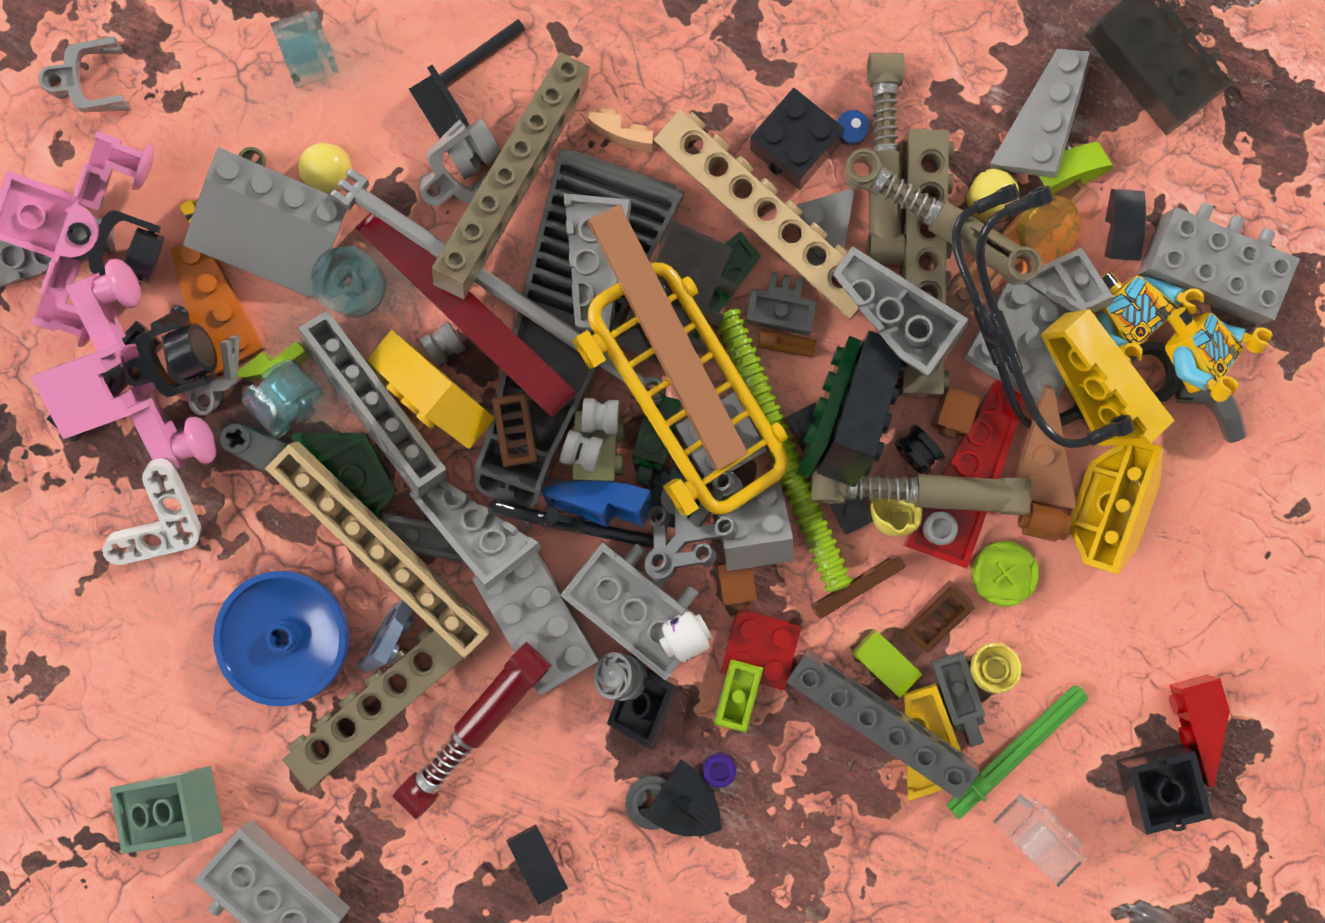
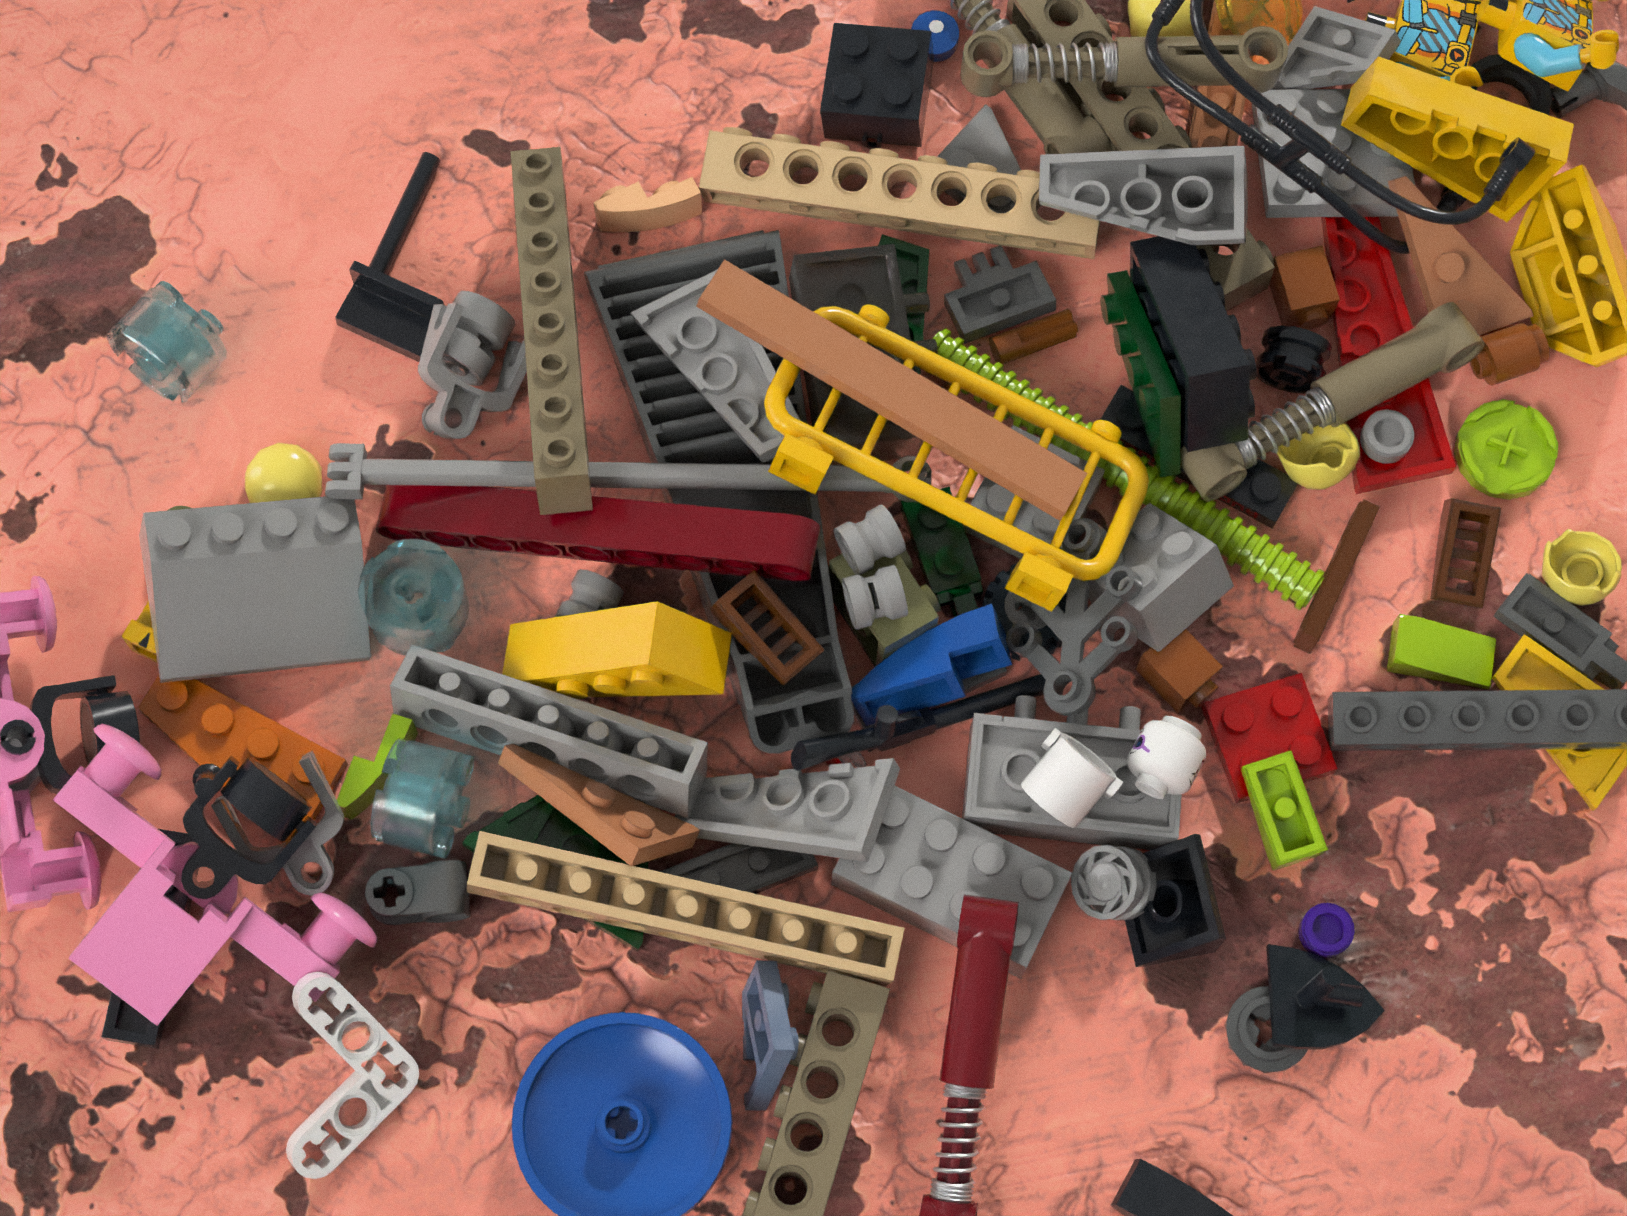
camera: 35 degrees left, 15 degrees down
none -> nougat wing [498,744,700,866]
none -> white piece [1021,728,1123,828]

